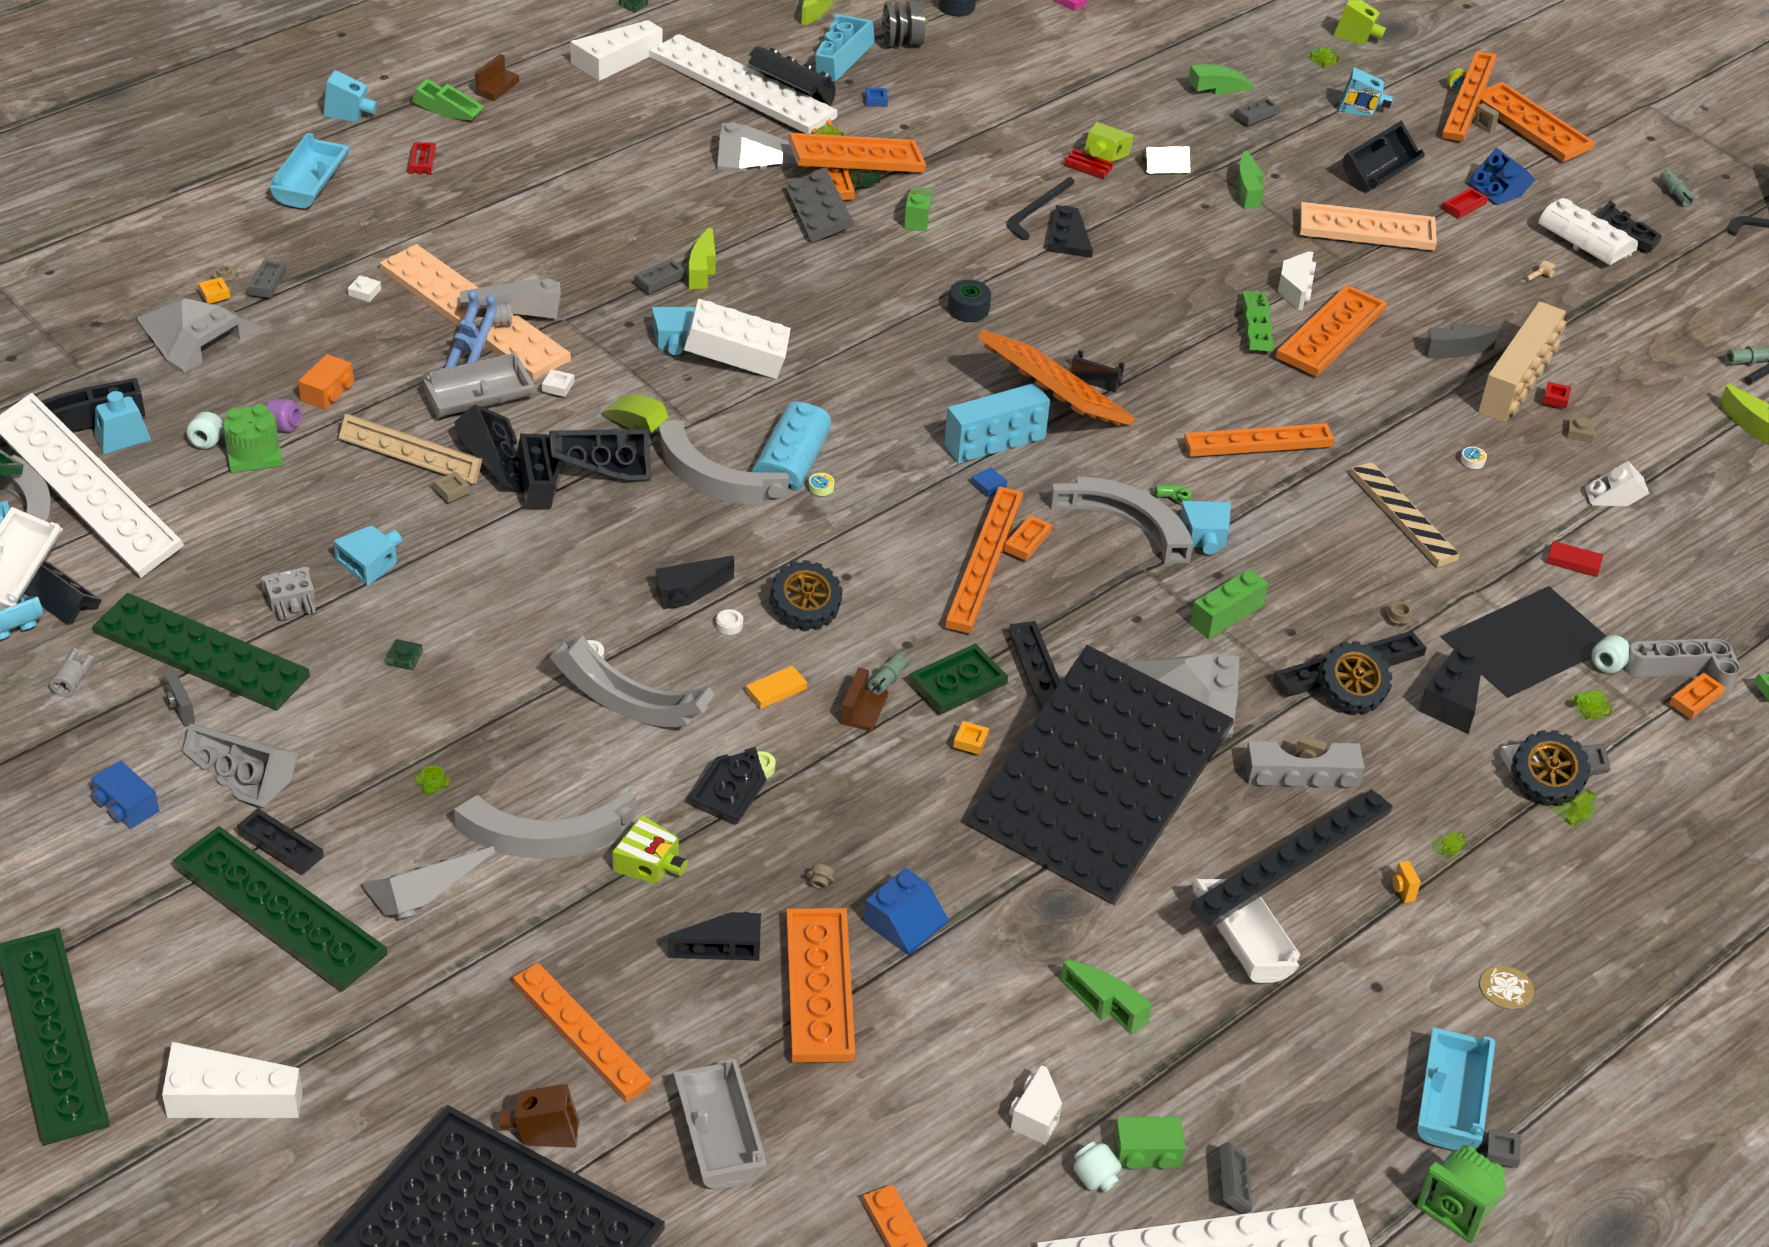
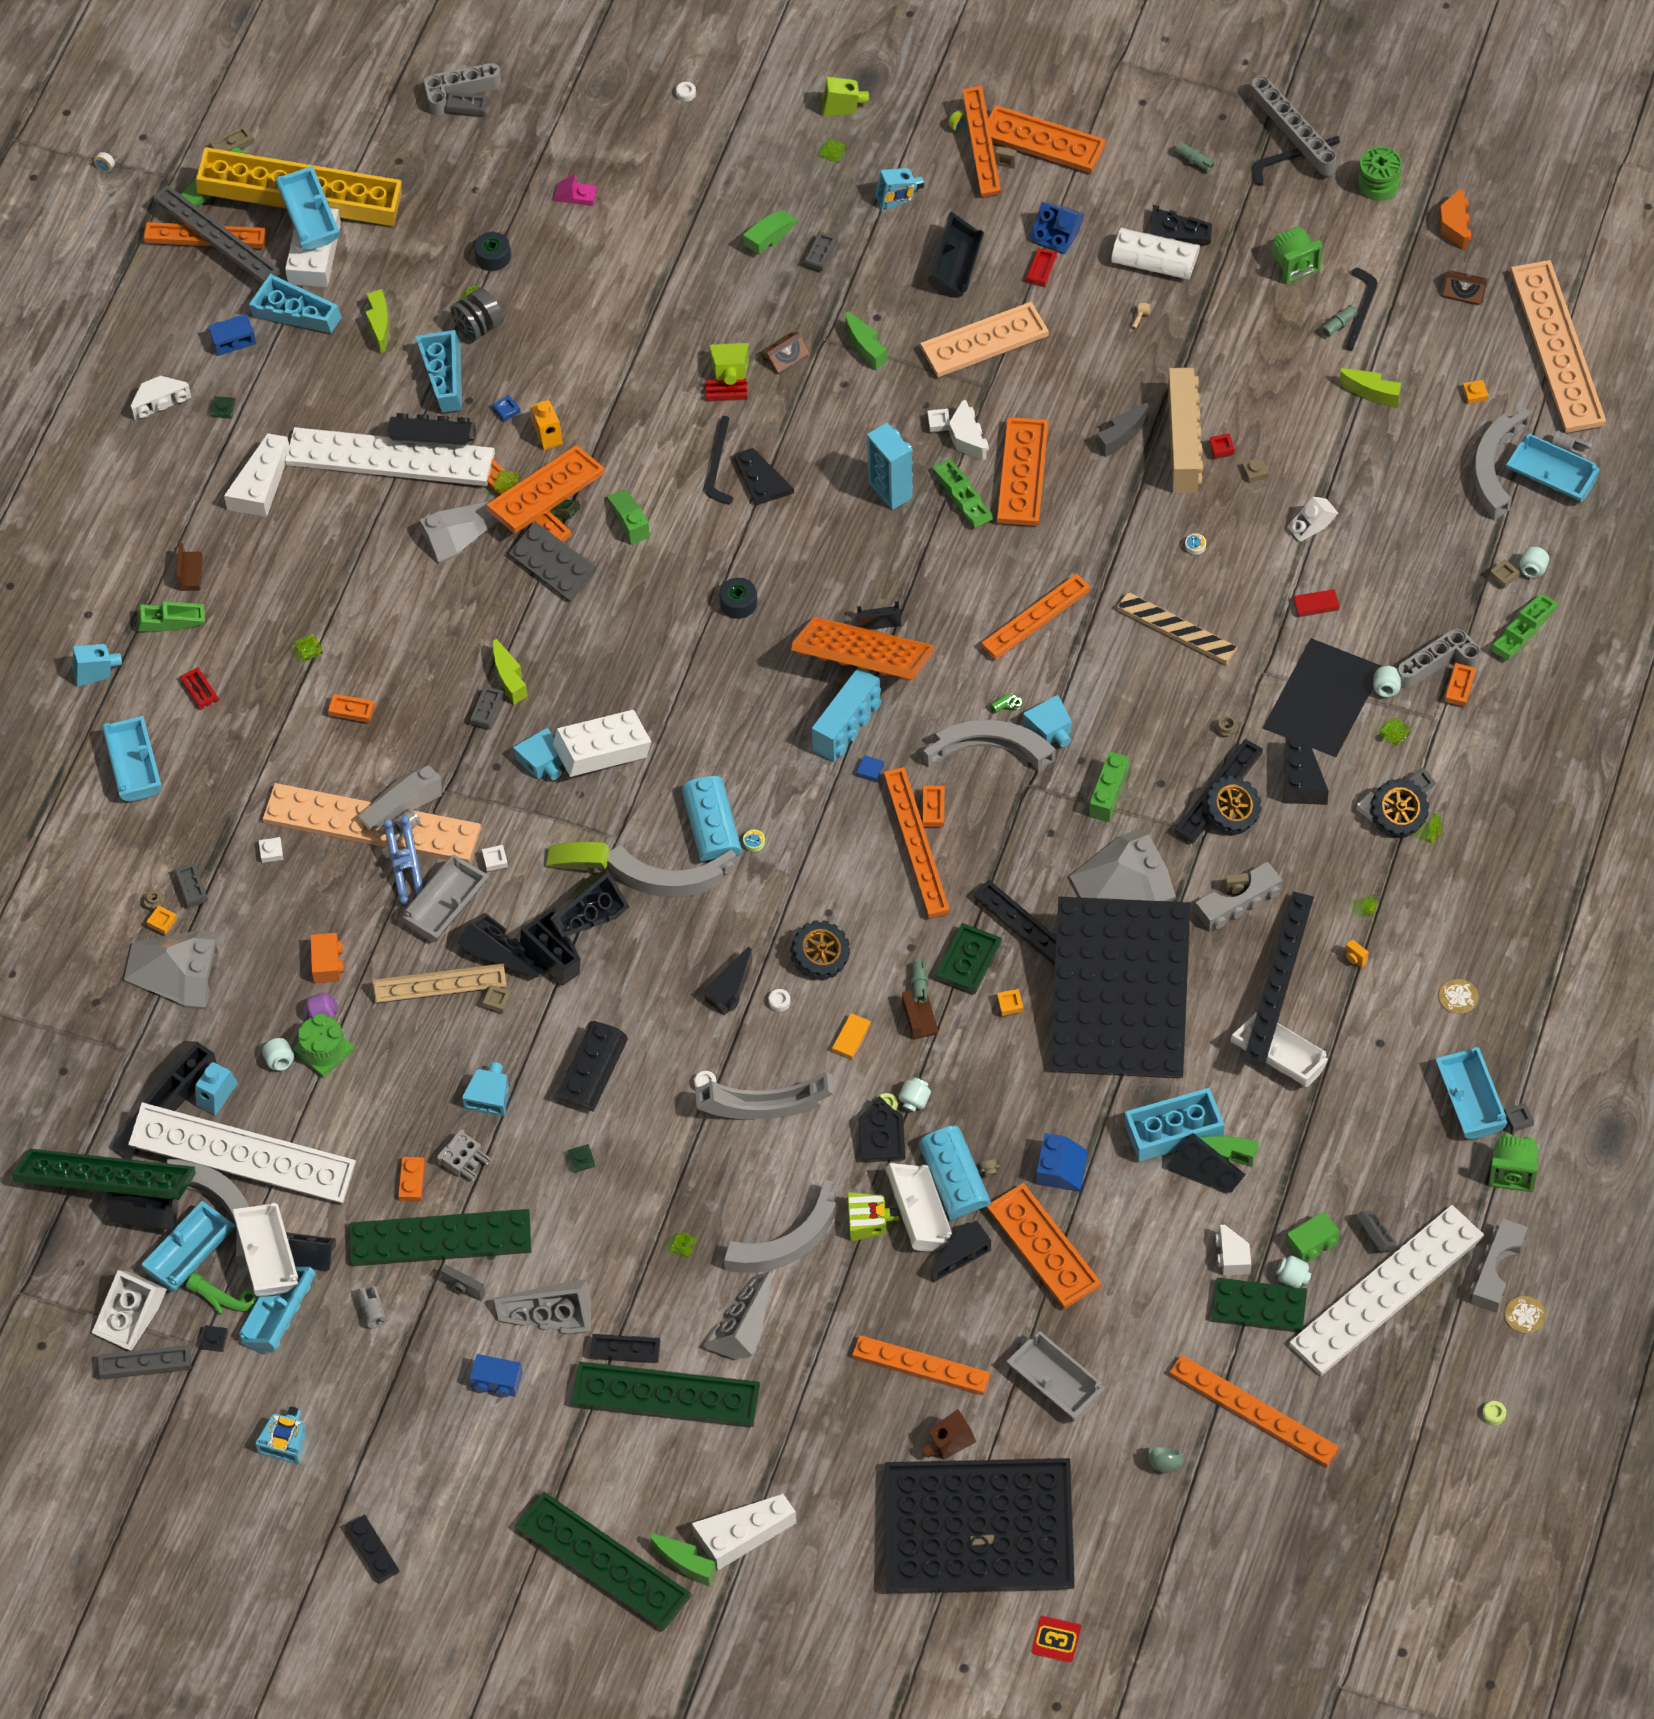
camera: 25 degrees left, 15 degrees up
none -> clear neon green plate [294,634,323,662]
none -> orange plate [328,694,375,723]
none -> orange plate [398,1157,425,1201]
none -> light orange torso [530,400,563,450]
none -> black container [553,1021,628,1112]
none -> bright green slope [650,1533,716,1587]
none -> medium azure brick [867,422,913,510]
none -> white container [885,1163,953,1251]
none -> light aqua head [898,1077,931,1112]
none -> medium azure container [919,1126,992,1221]
none -> white plate [928,409,950,432]
none -> medium azure brick [1124,1087,1224,1162]
none -> black wing [1166,1133,1246,1193]
none -> dark green plate [1211,1277,1307,1333]
none -> bright green piece [1271,226,1323,285]

